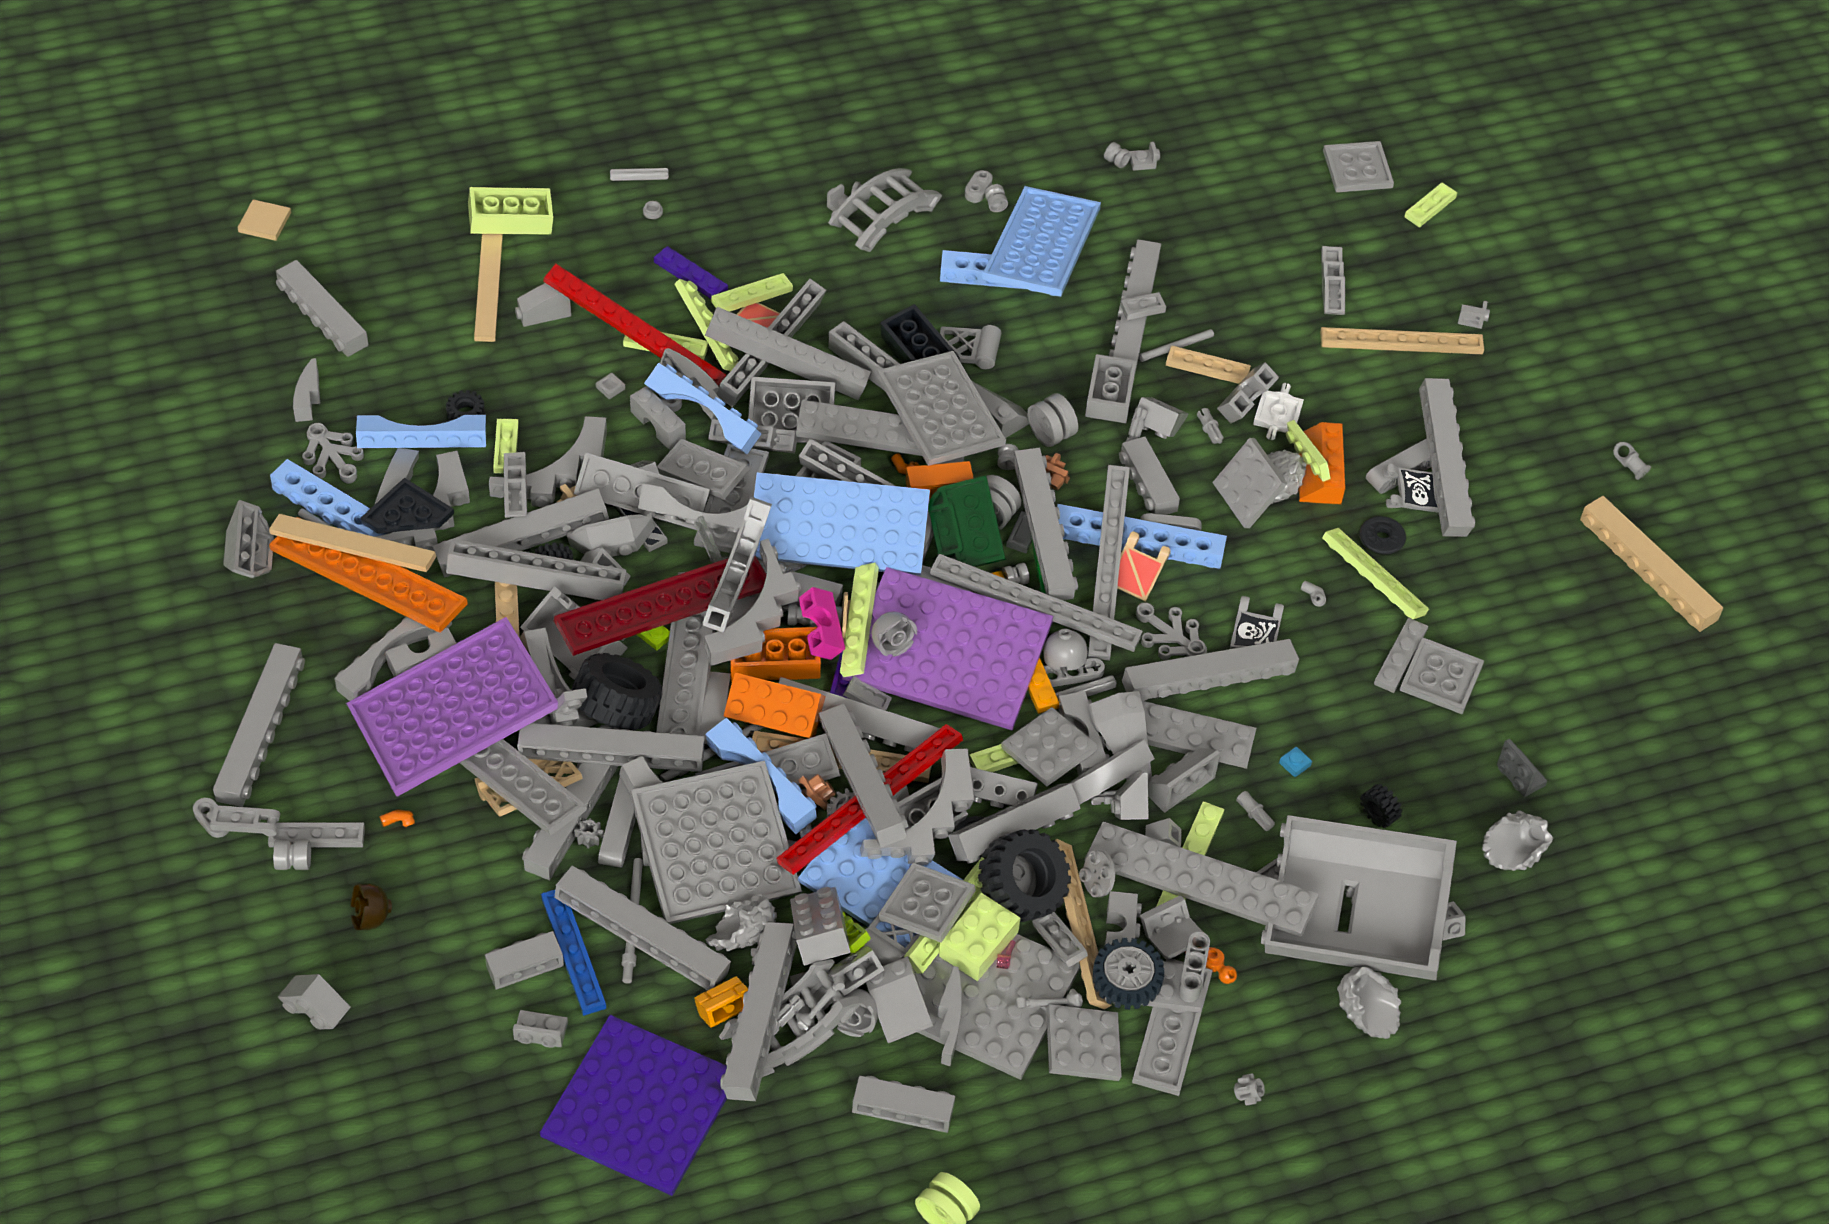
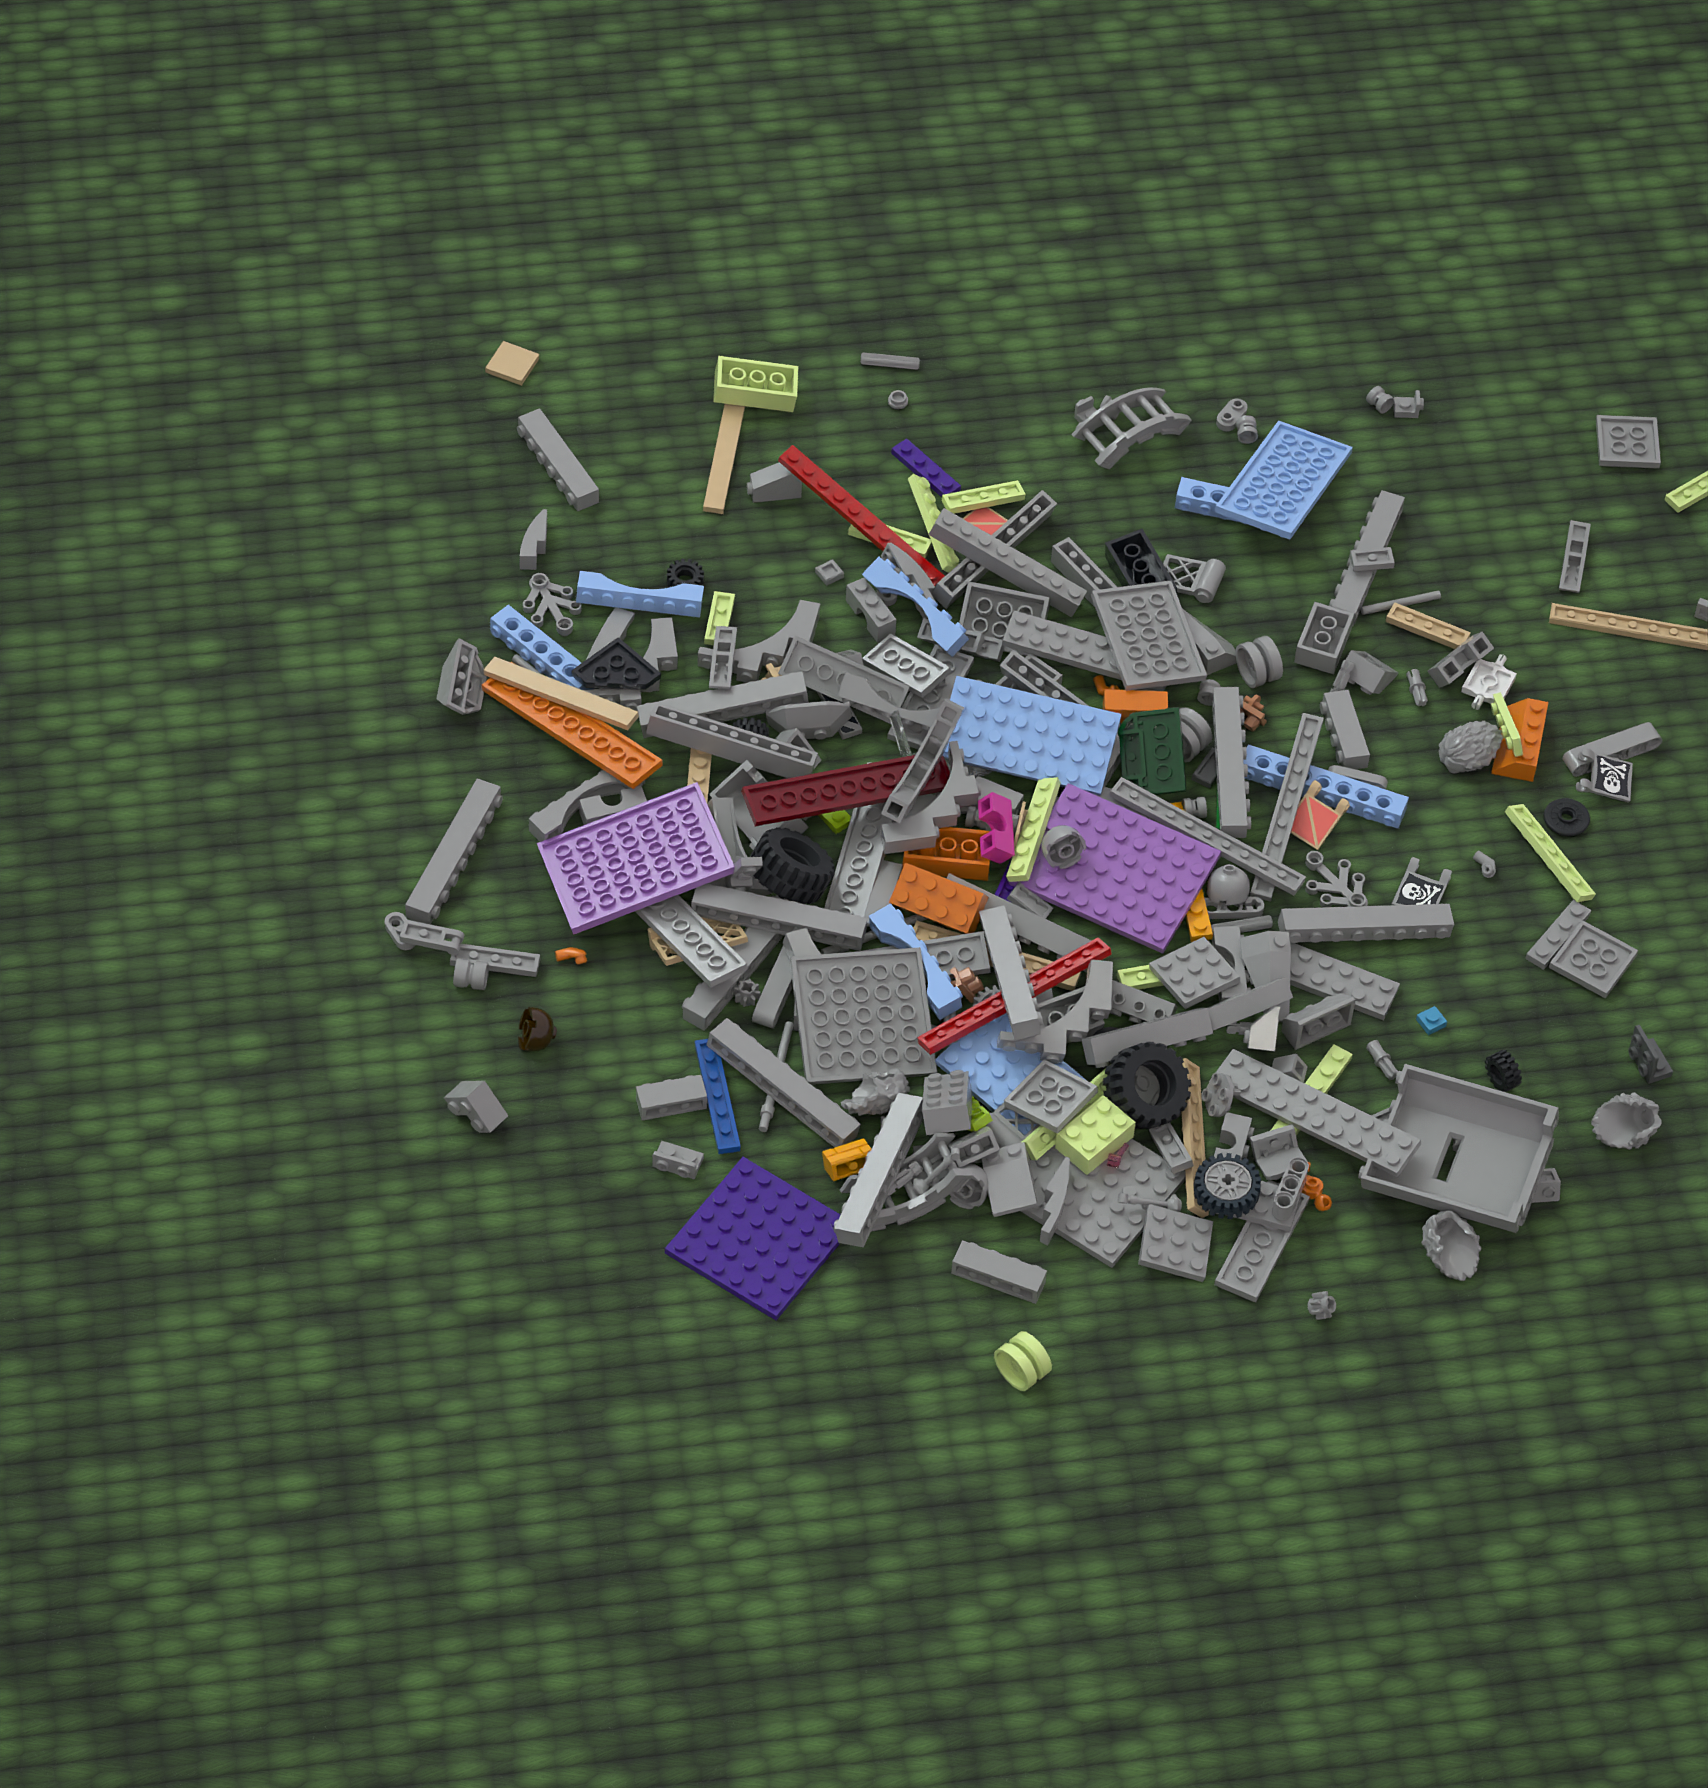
camera: 10 degrees right, 0 degrees up
light grey plate [1212,438,1288,528] -> none
light grey brick [1419,378,1475,537] -> none

